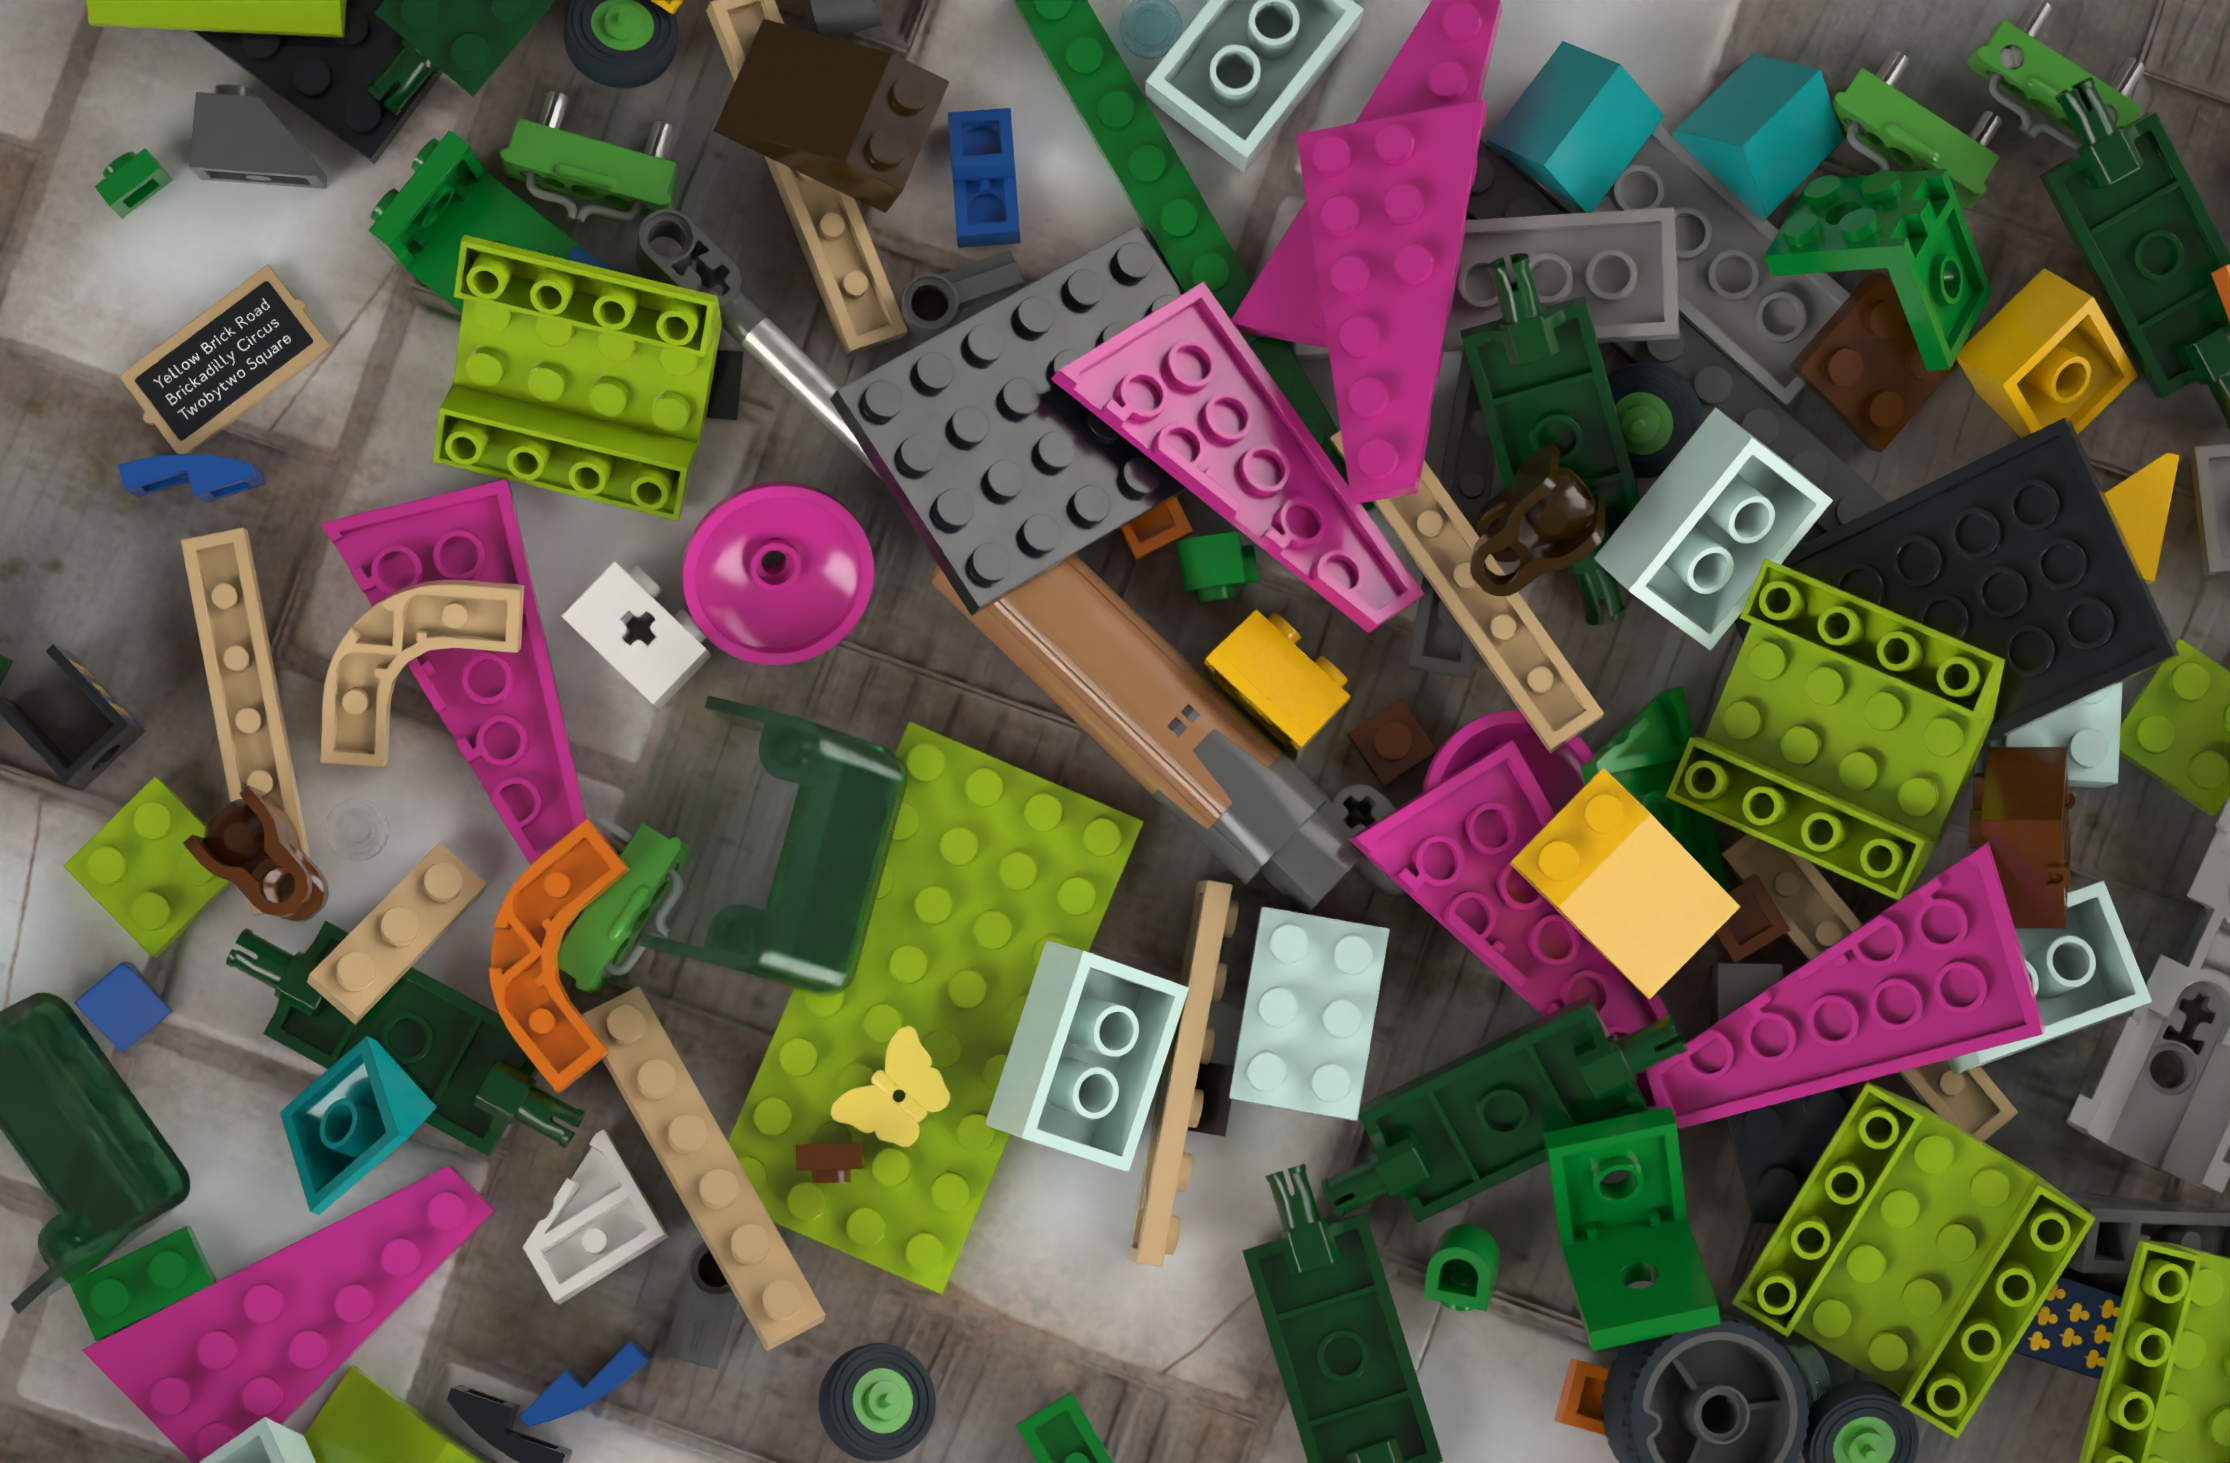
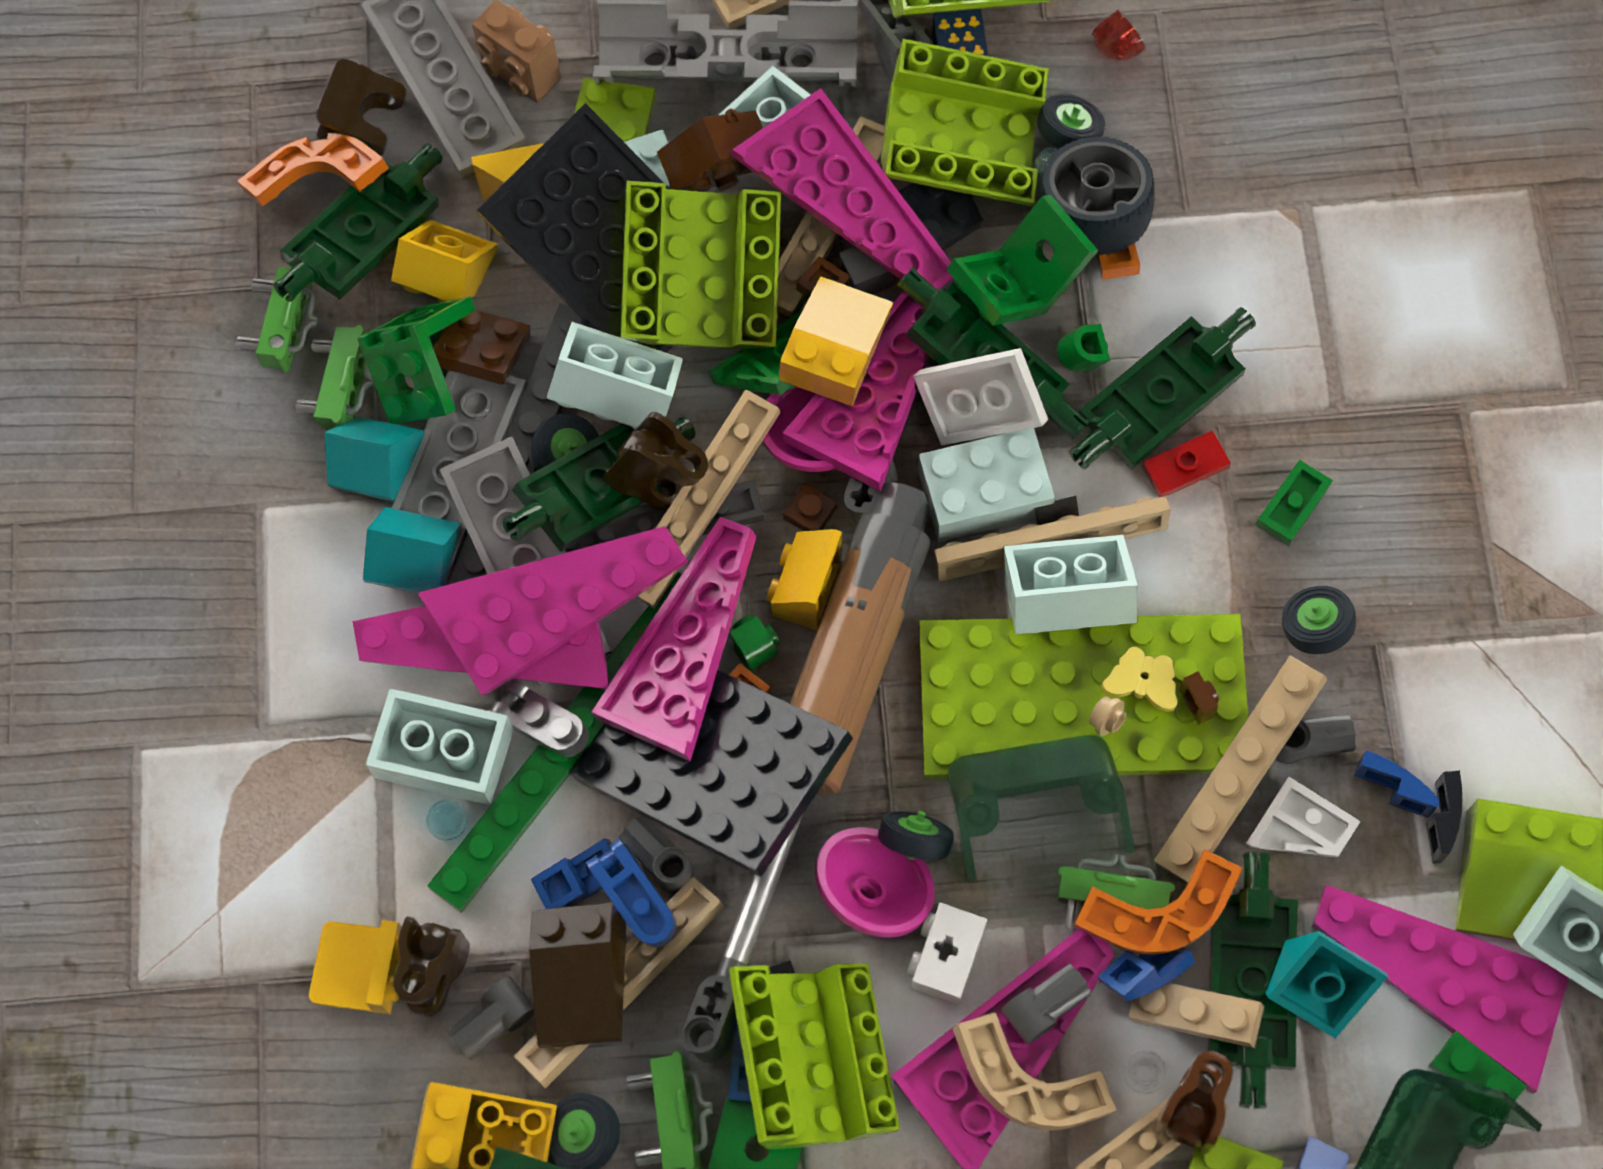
camera: 110 degrees left, 15 degrees down
none -> flat silver plate [488,679,589,757]
none -> blue plate [586,838,676,947]
none -> black wheel [878,811,954,860]
none -> white plate [913,348,1048,446]
none -> dark grey piece [1001,964,1092,1045]
none -> tan plate [1089,696,1126,736]
none -> blue slope [1098,947,1196,1001]
none -> red plate [1142,431,1231,497]

